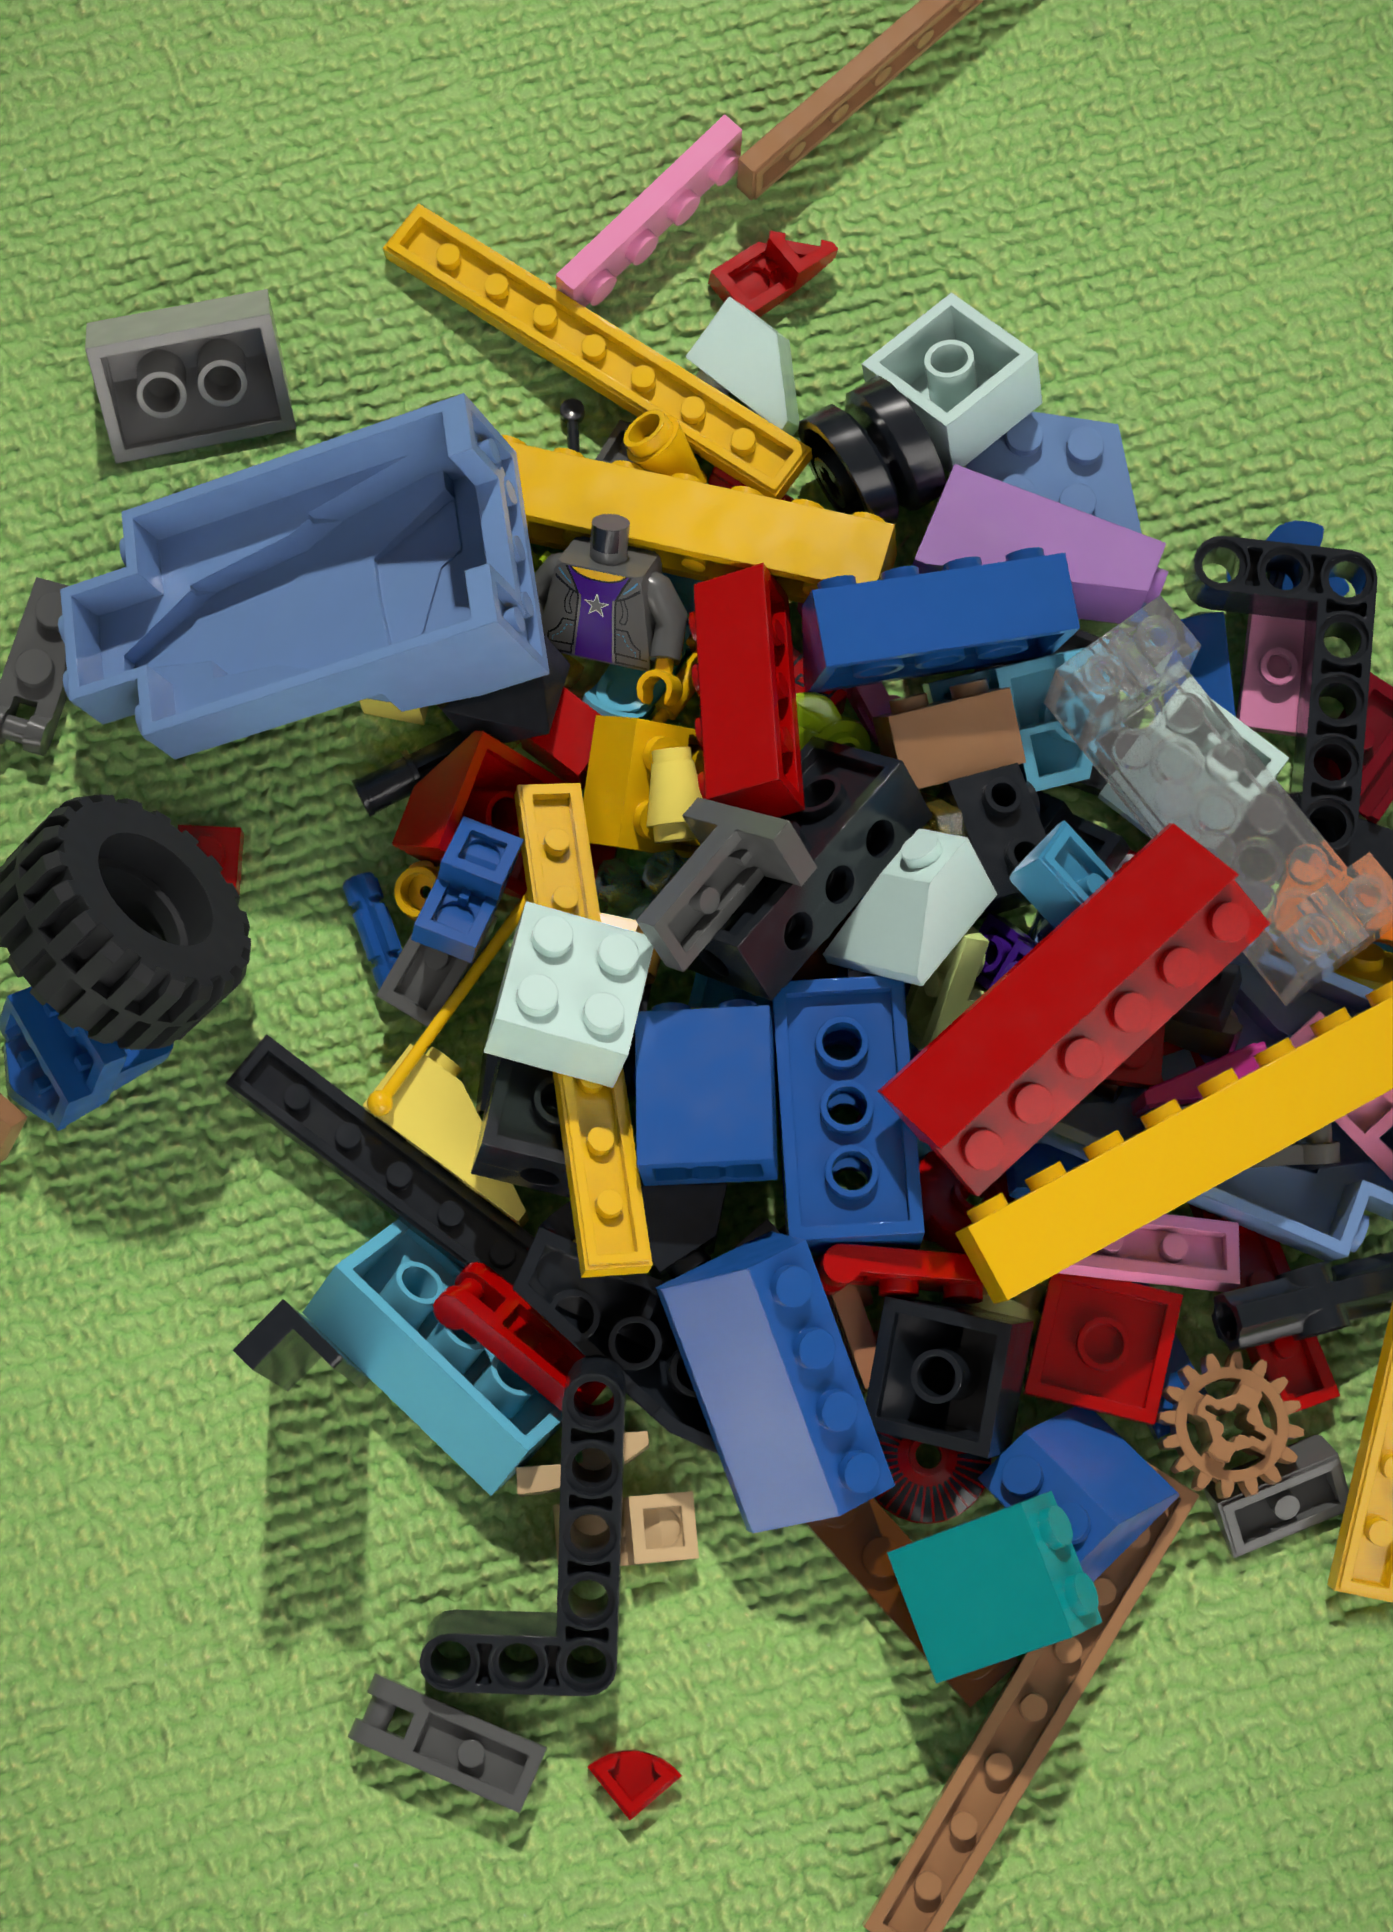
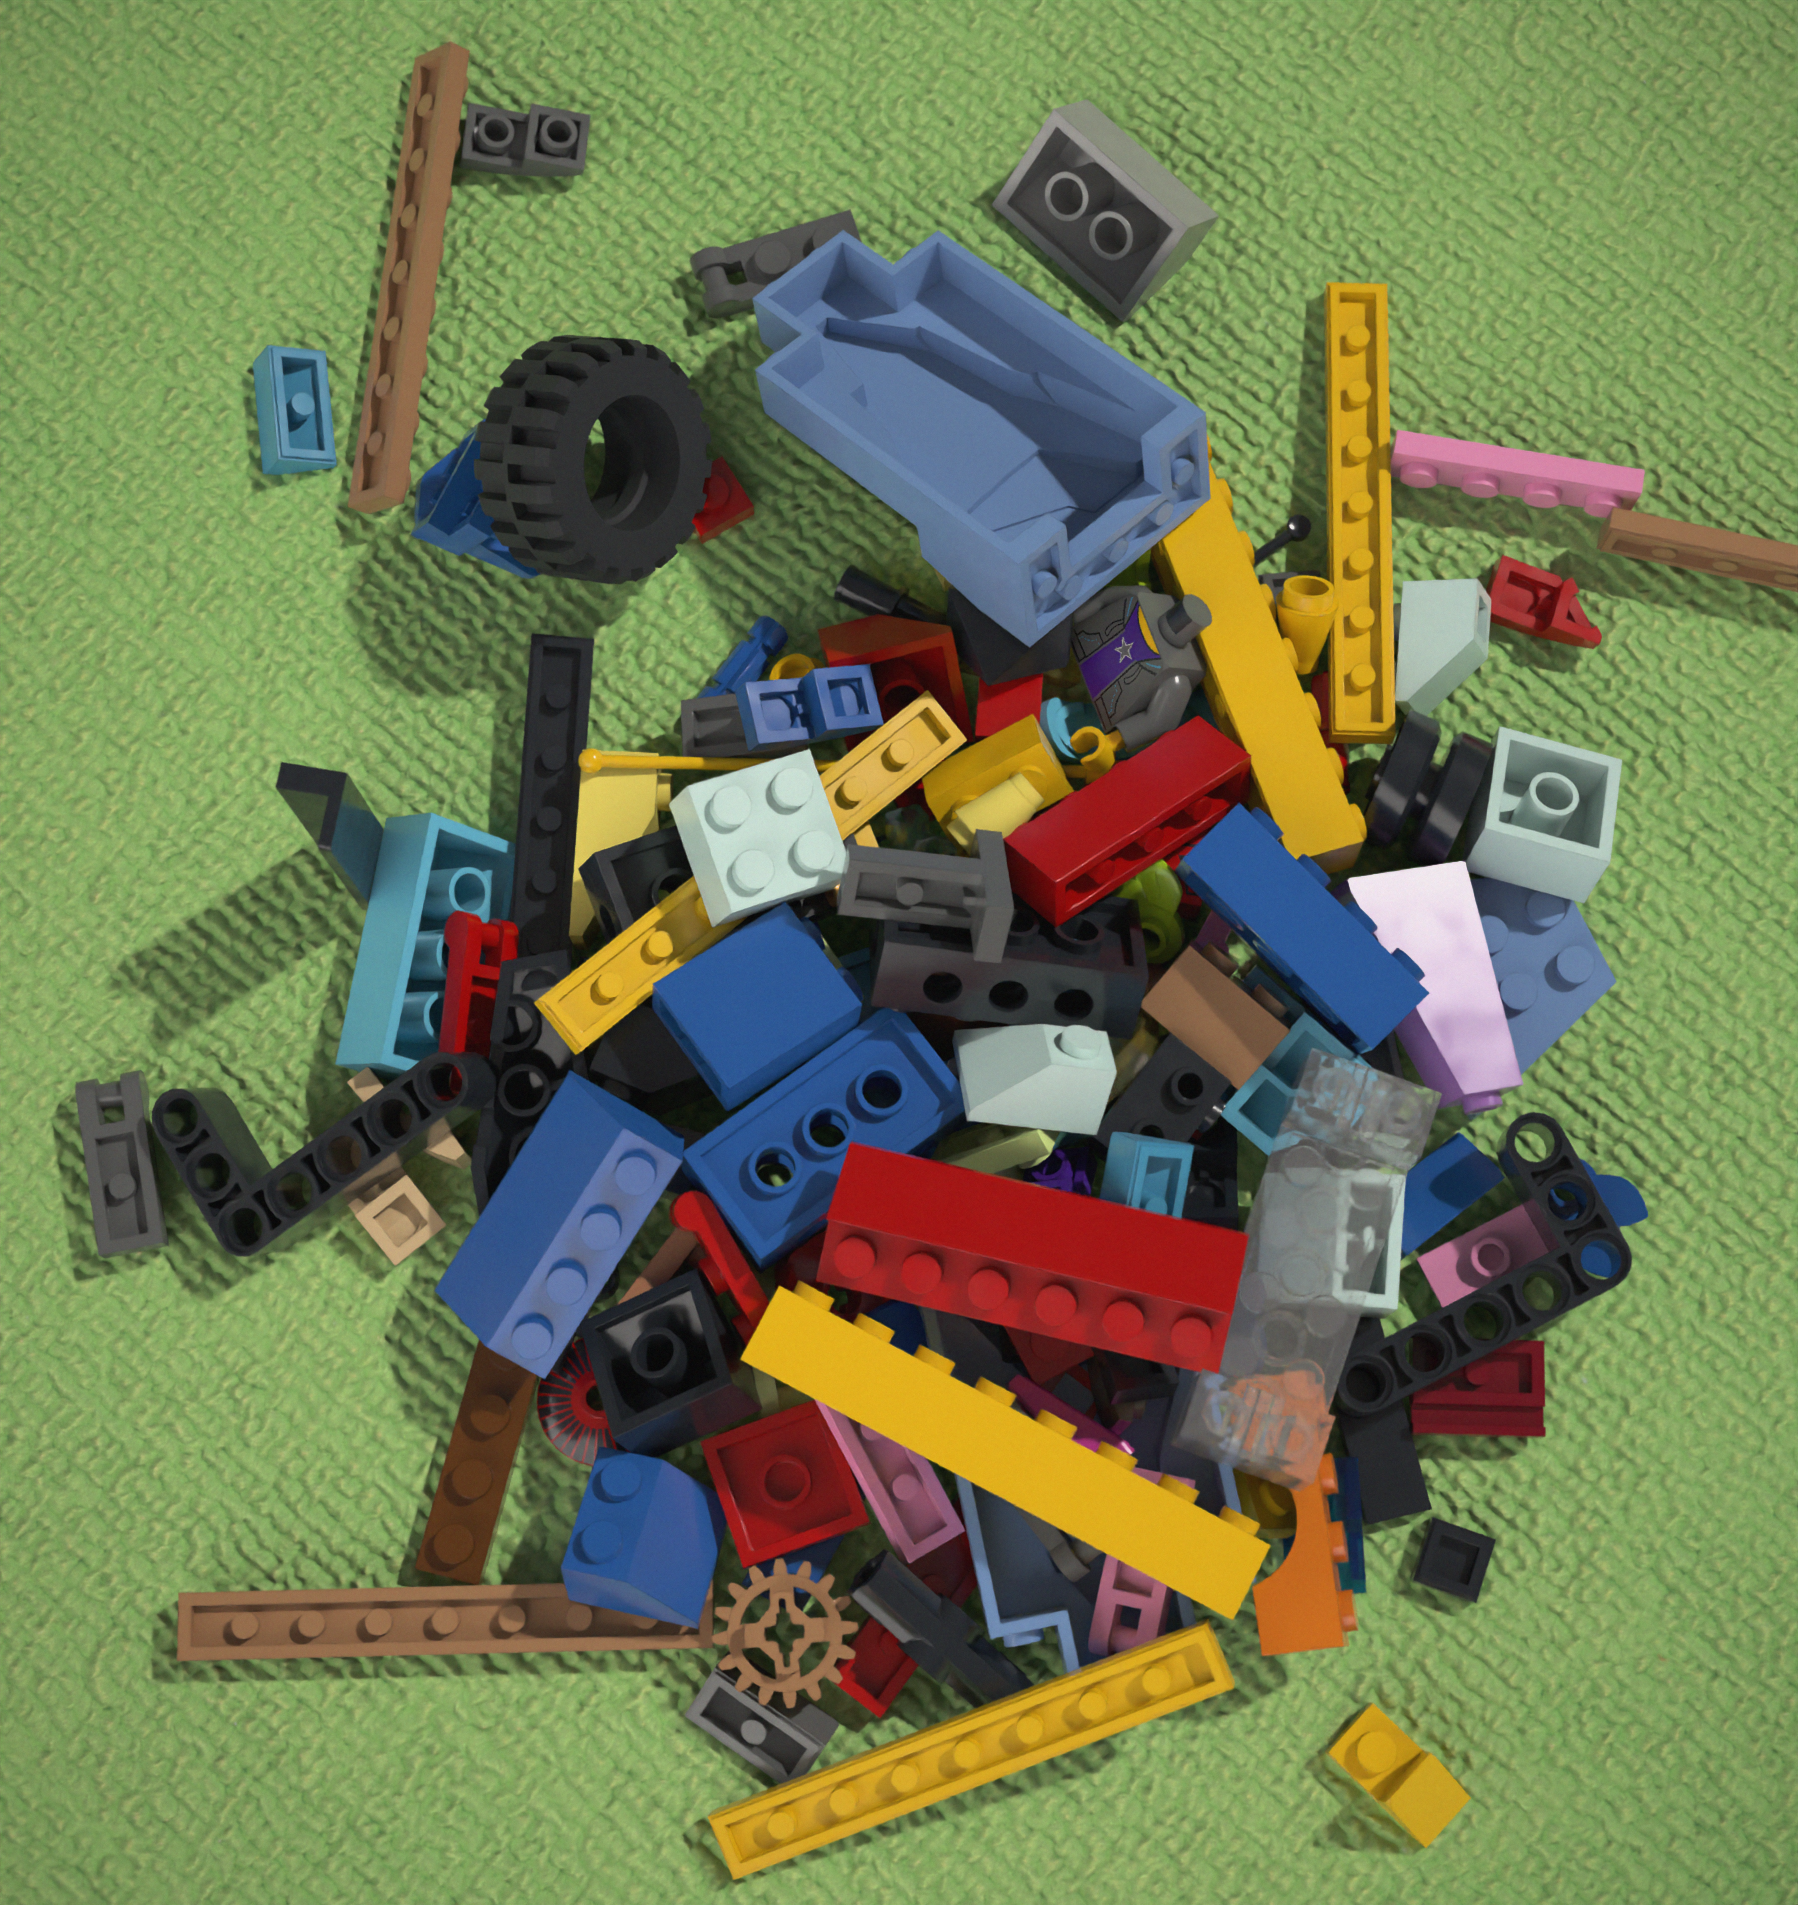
camera: 60 degrees right, 0 degrees up
red tile [587,1750,682,1820] -> none
teal brick [887,1491,1103,1684] -> none

